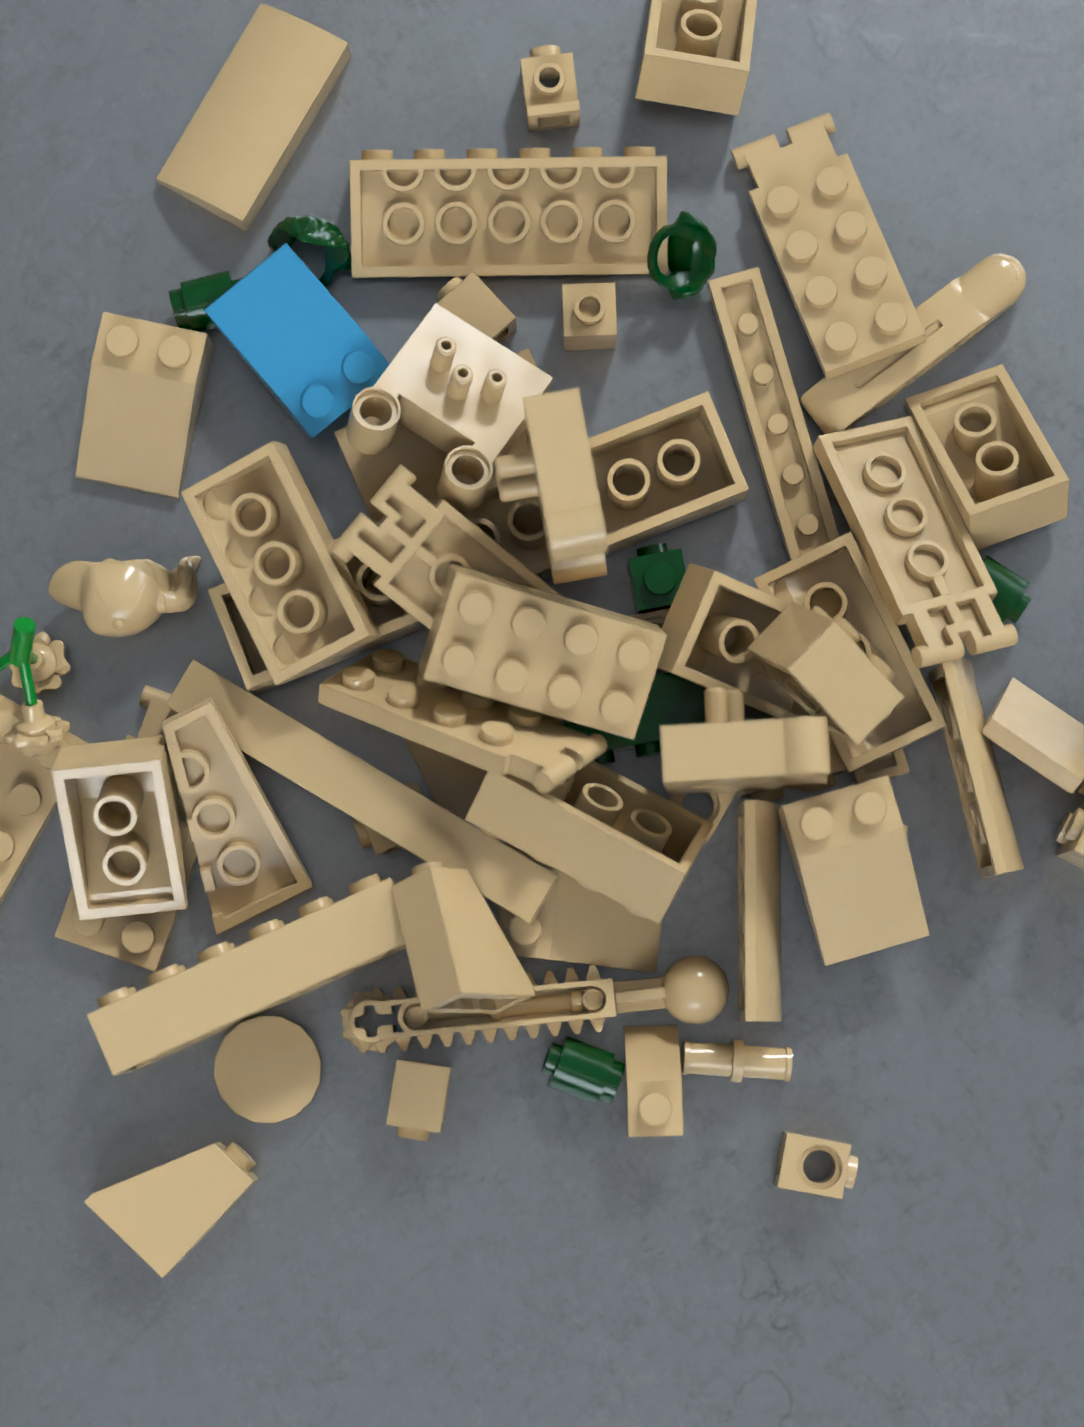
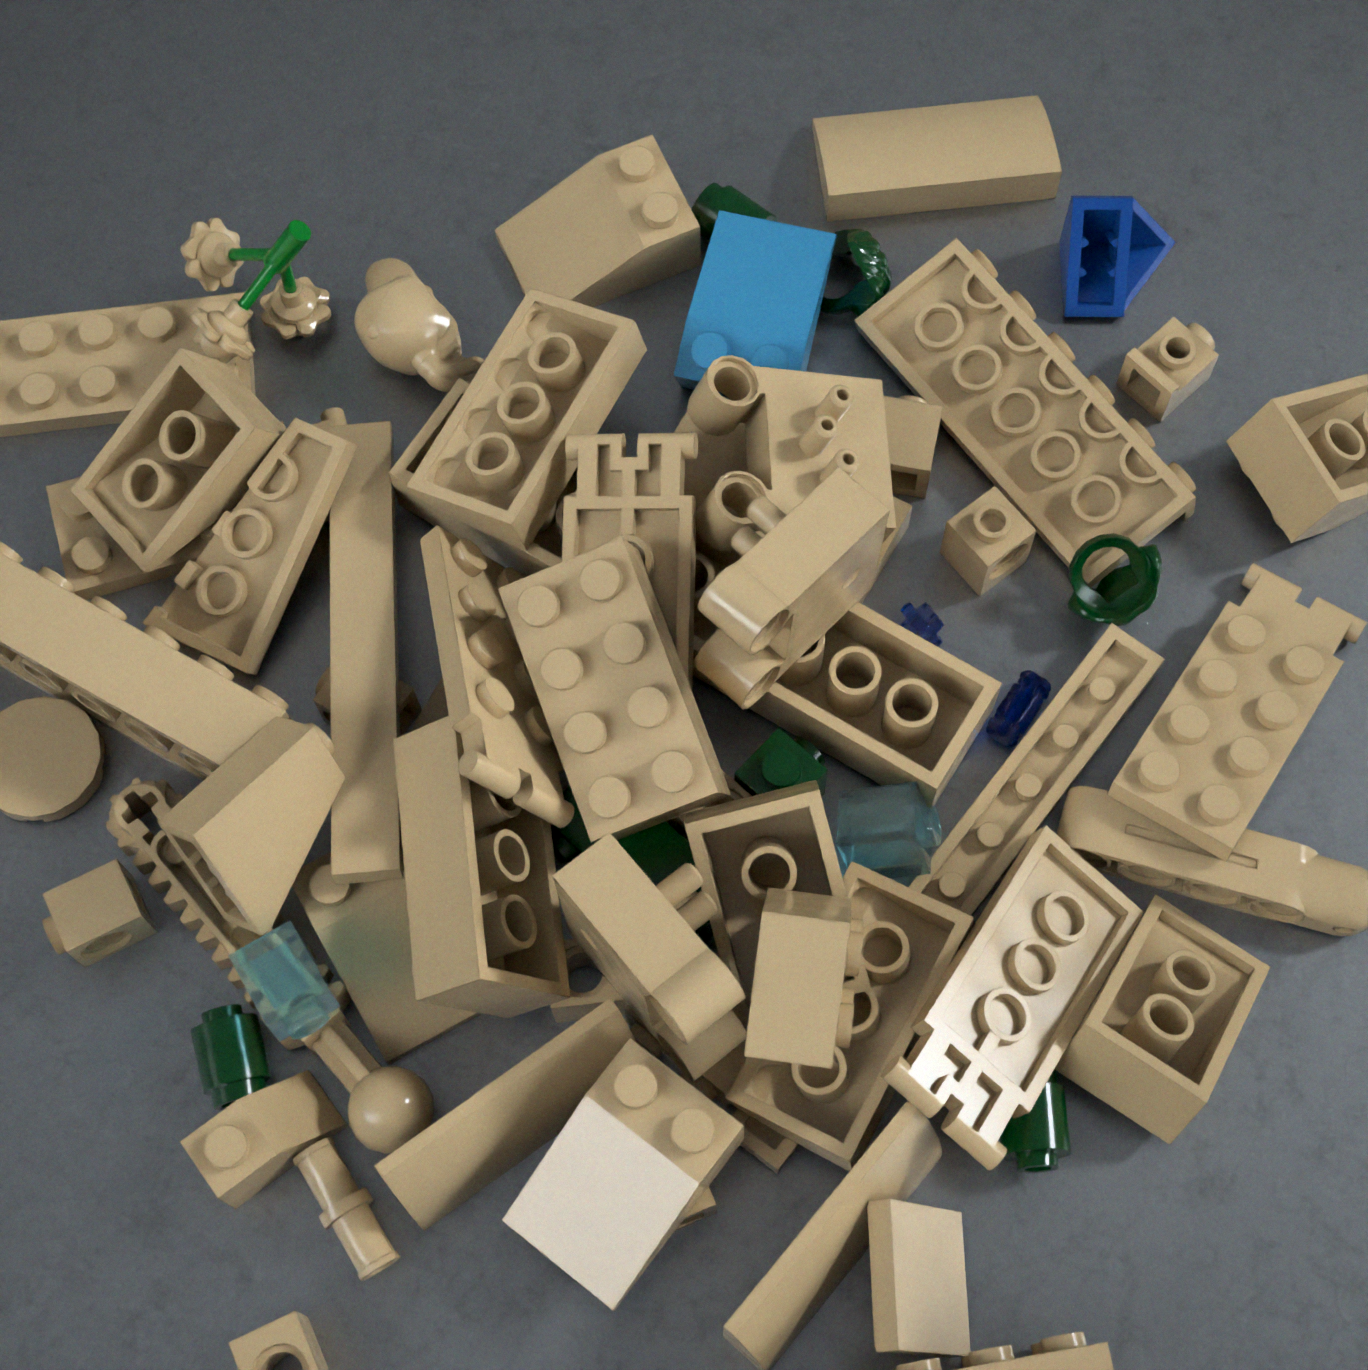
camera: 55 degrees right, 15 degrees down
none -> clear light blue brick [228,921,340,1041]
none -> clear light blue brick [836,781,941,878]
none -> clear blue piece [900,601,944,647]
none -> clear blue piece [986,670,1051,747]
none -> blue slope [1059,196,1176,317]

